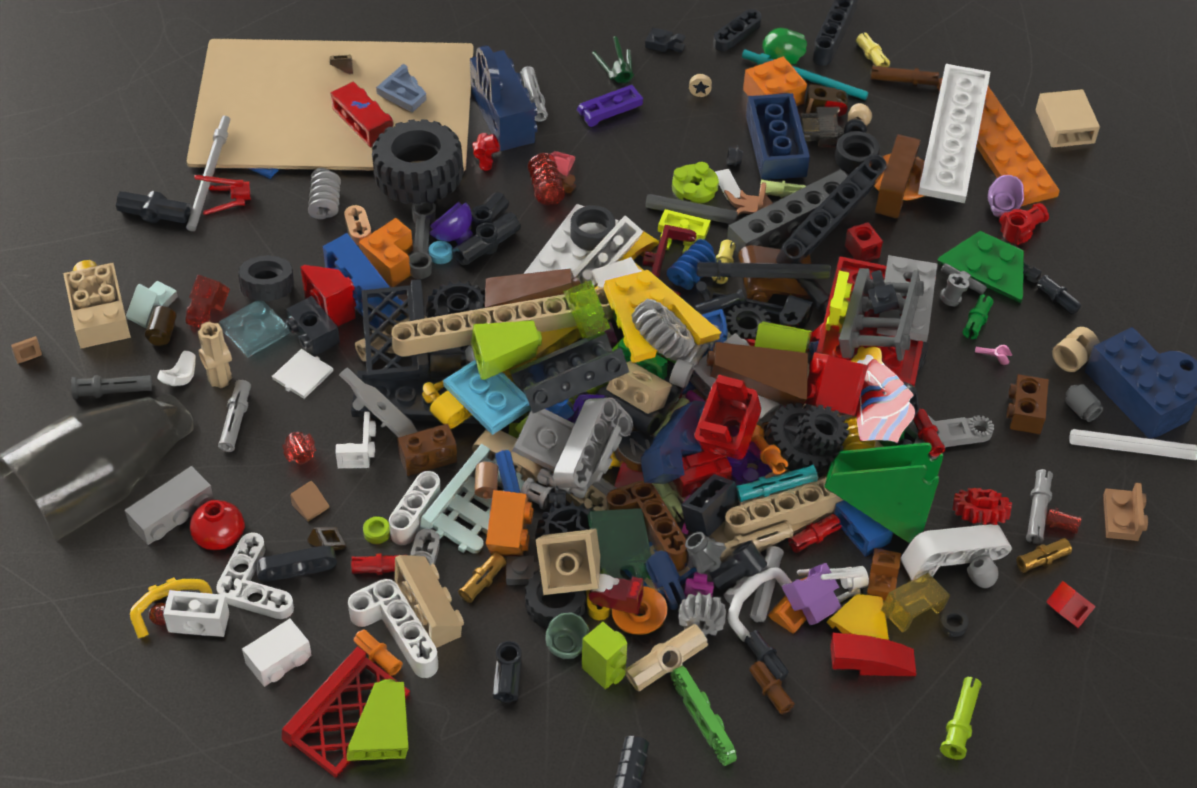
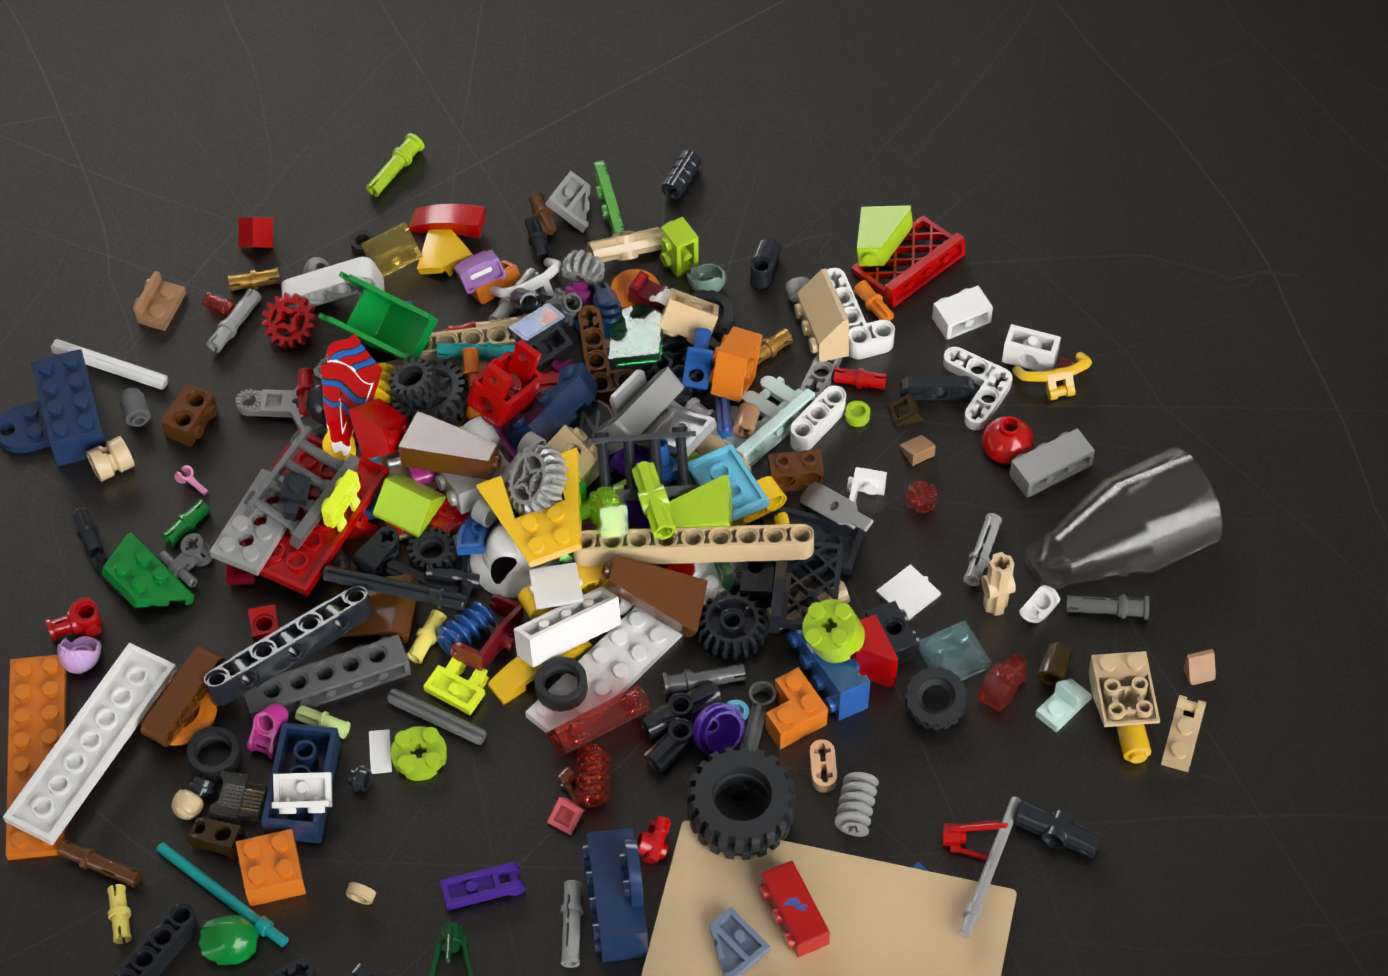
camera: 165 degrees left, 5 degrees up
nougat piece [724,182,772,215] -> none
white plant [797,566,869,603] -> none
dark orange slope [866,548,901,602] -> none
none -> dark pink piece [247,703,288,760]
none -> white bracket [272,772,332,814]
none -> slope [507,302,566,343]
none -> light grey wing [545,171,590,233]
none -> clear red brick [546,685,651,757]
none -> lime piece [632,461,676,540]
none -> dark grey pin [661,663,746,697]
none -> blue bracket [682,328,713,390]
none -> light grey piece [785,276,810,304]
none -> lime brick [802,599,865,663]
none -> tan plate [1161,695,1206,772]

